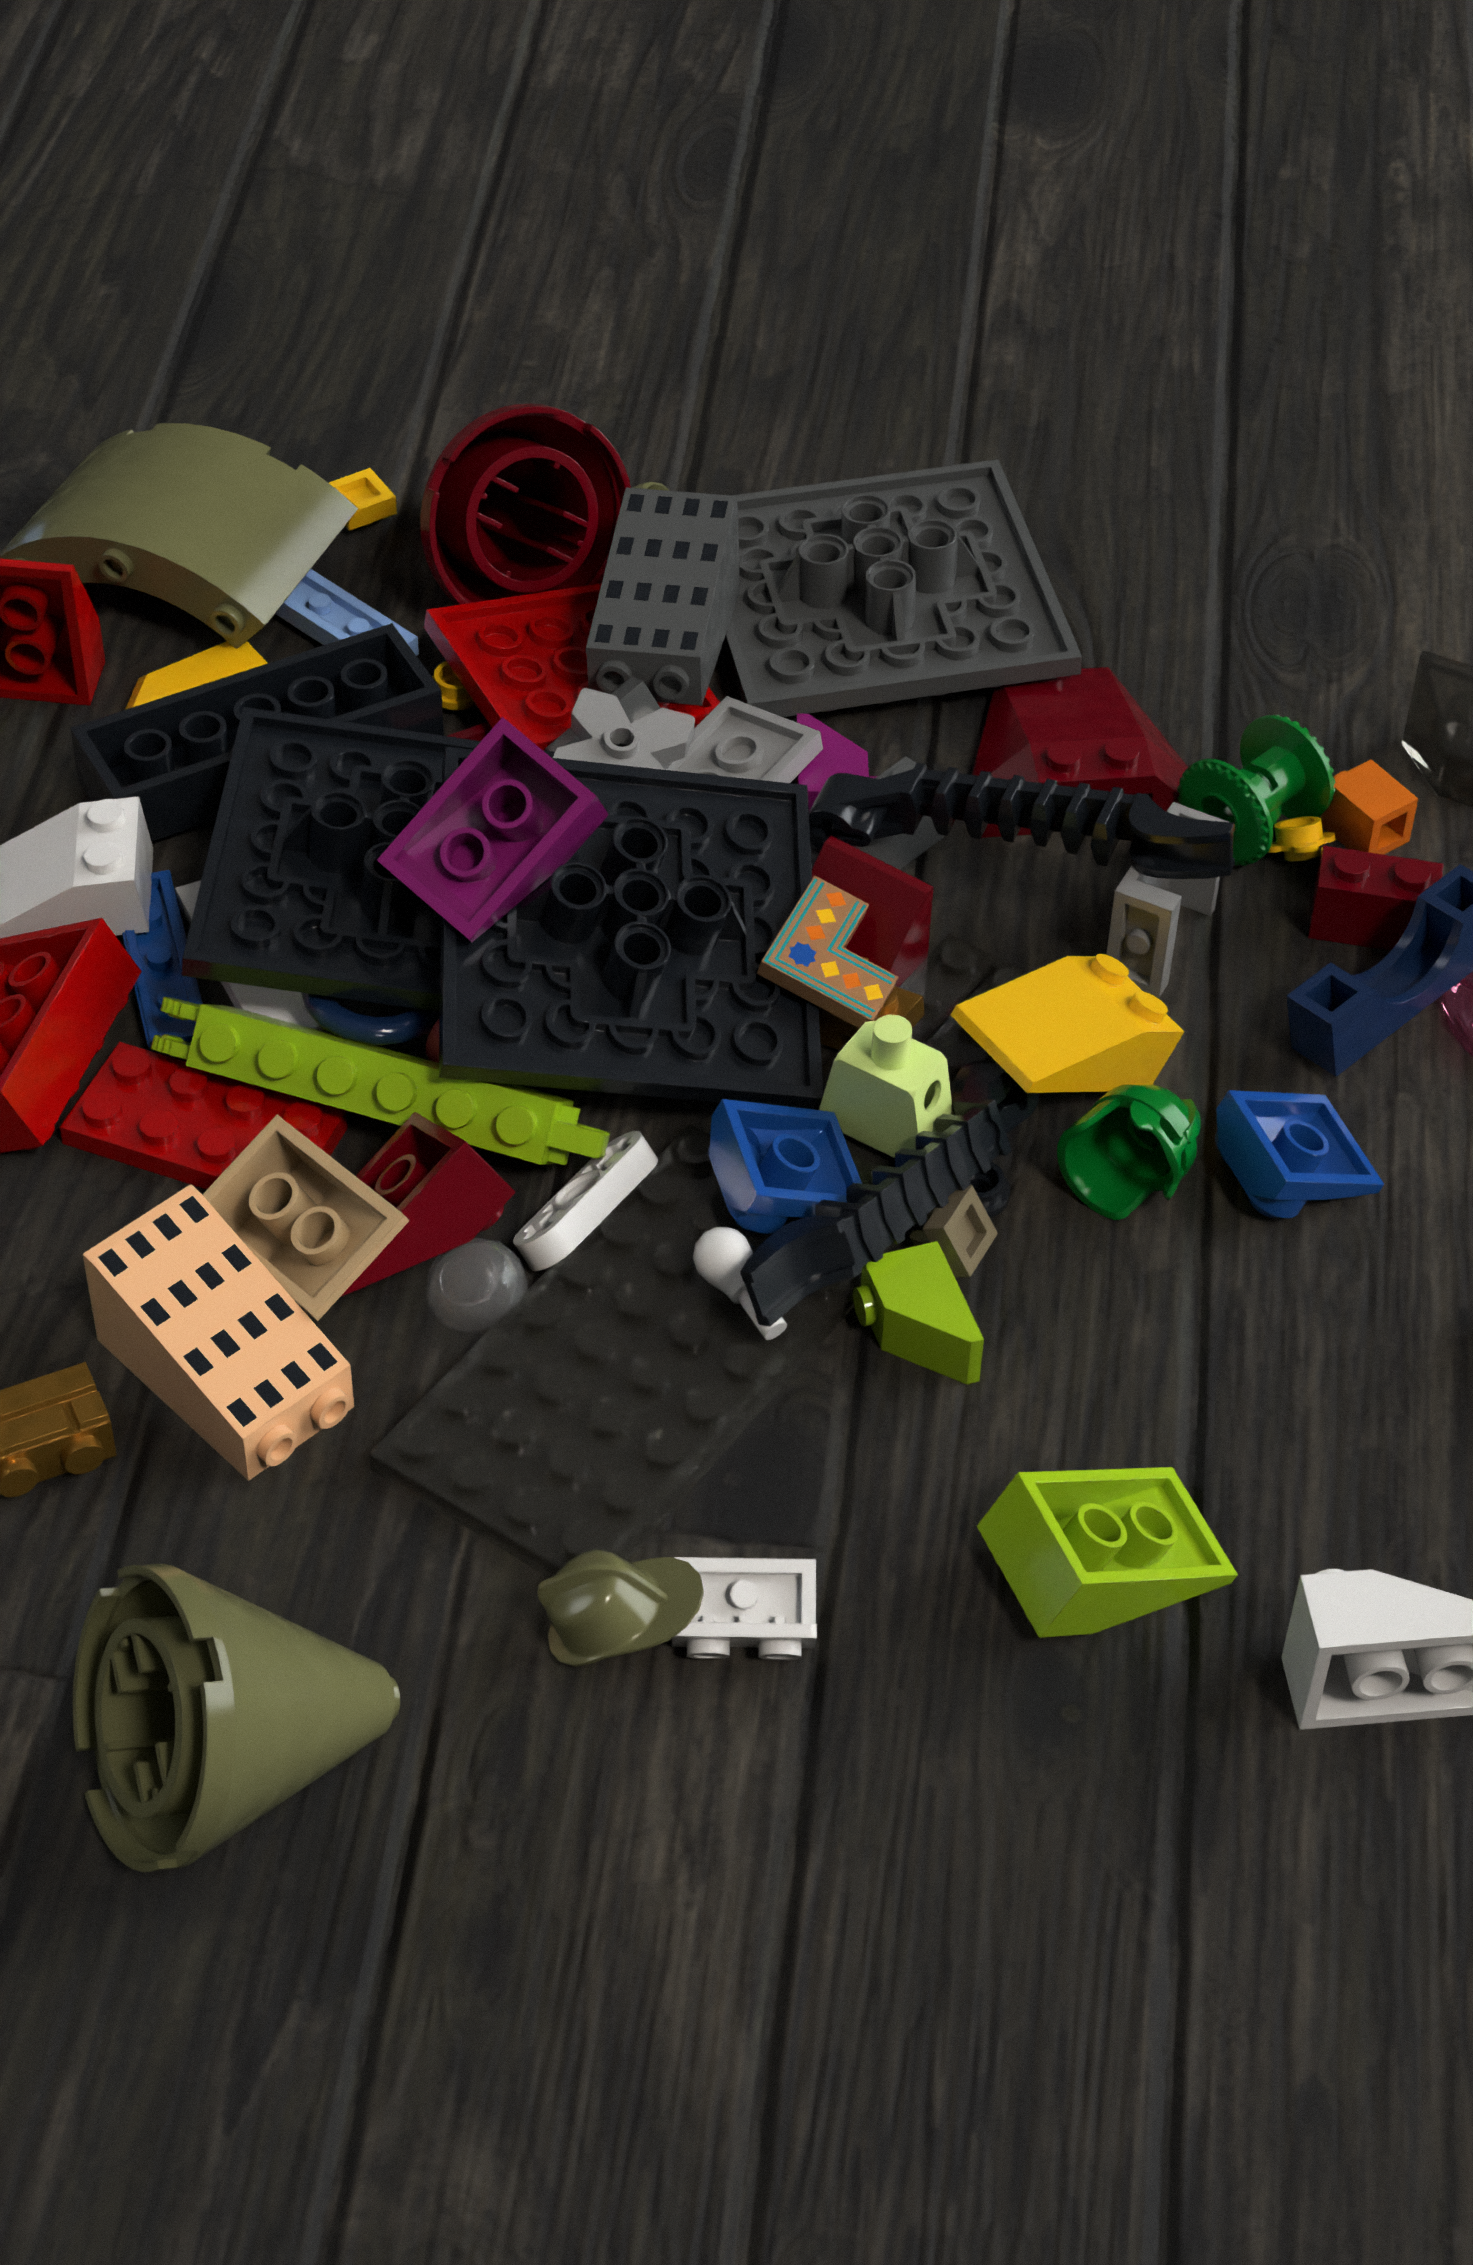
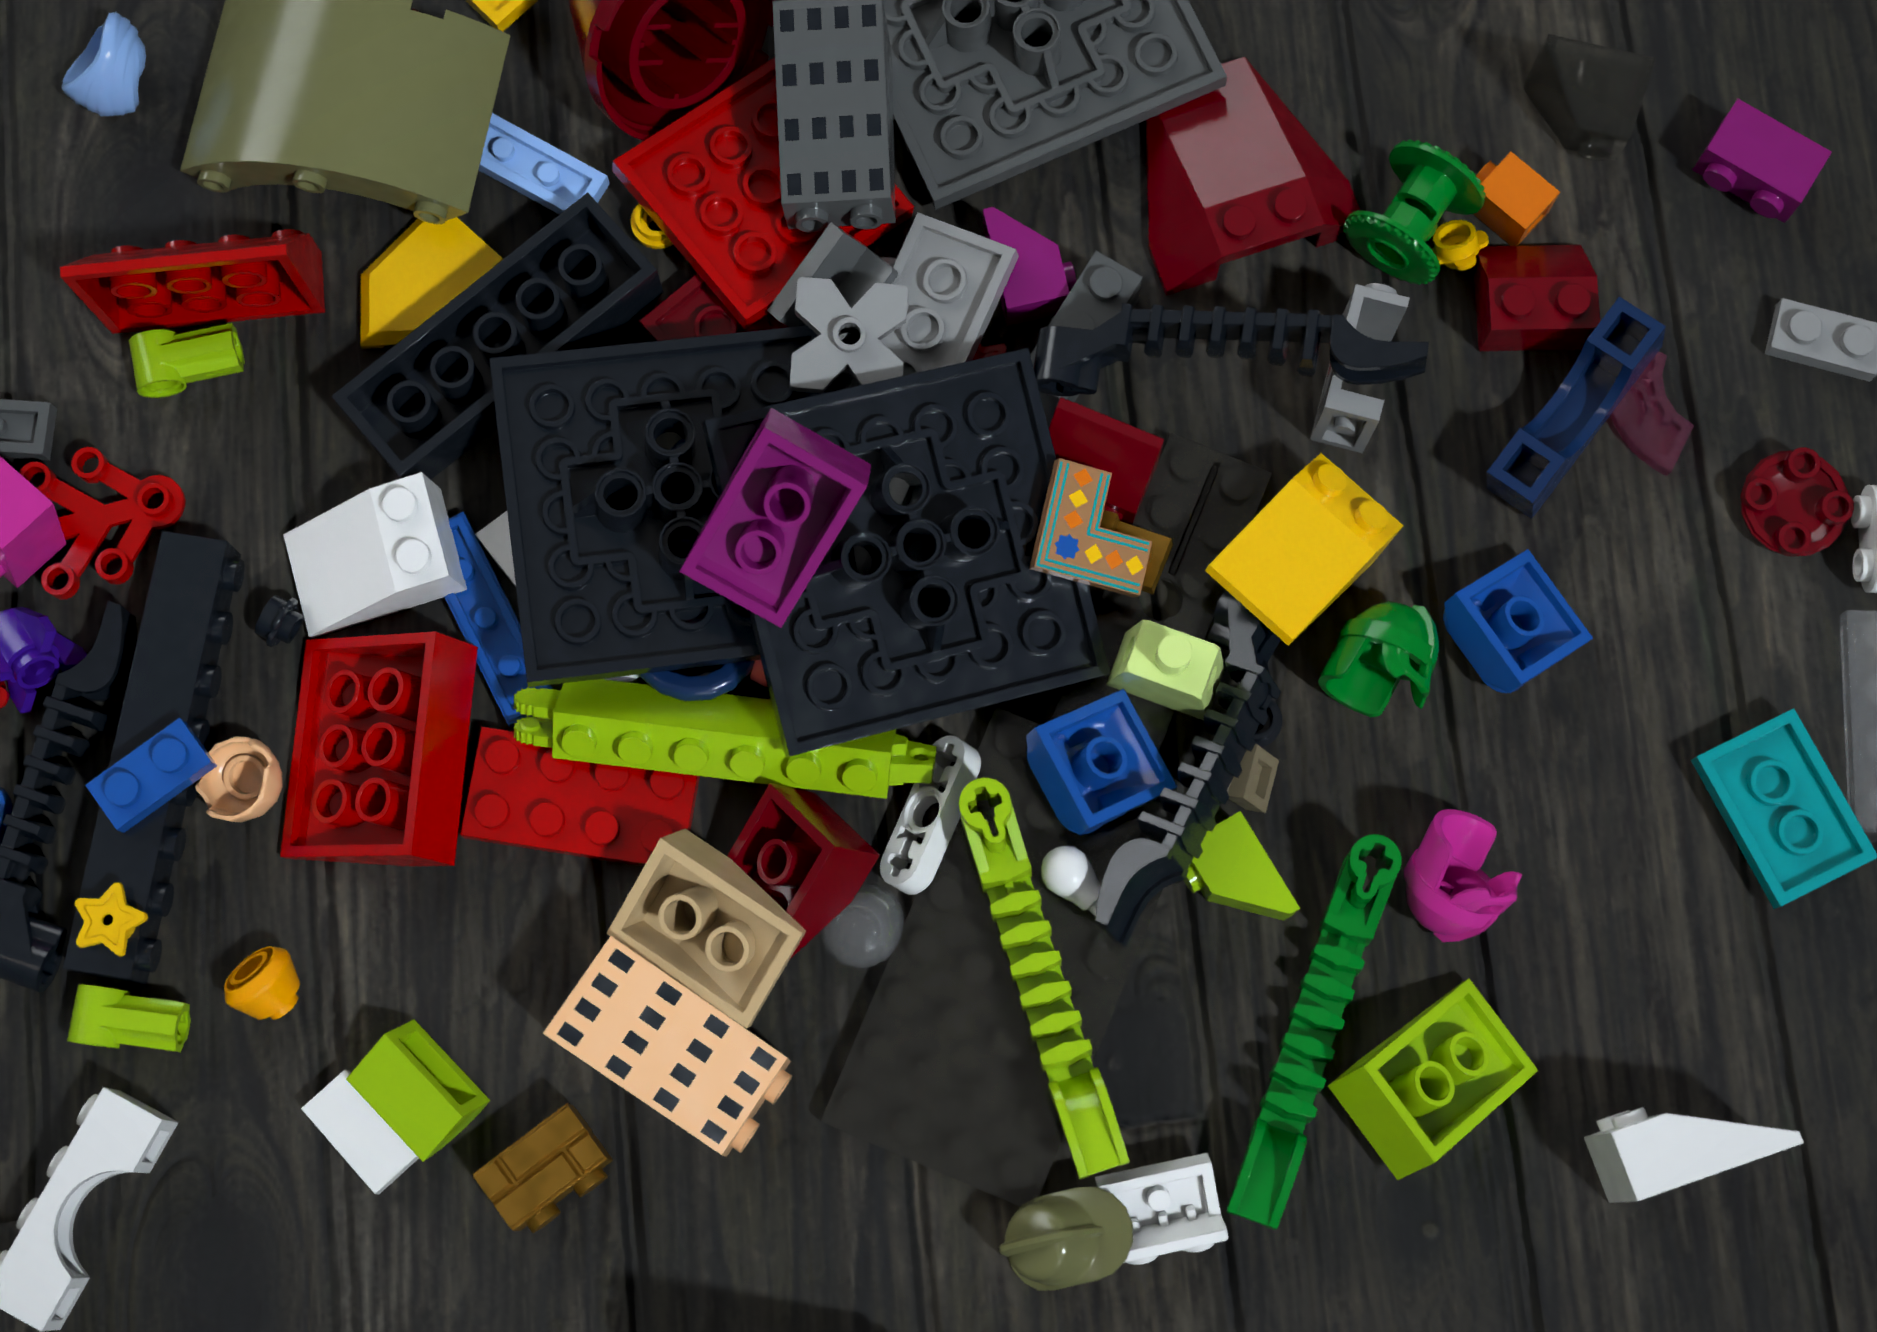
camera: 10 degrees left, 30 degrees up
none -> lime piece [959,778,1130,1180]
none -> green piece [1226,834,1402,1230]
none -> dark pink helmet [1404,809,1522,942]

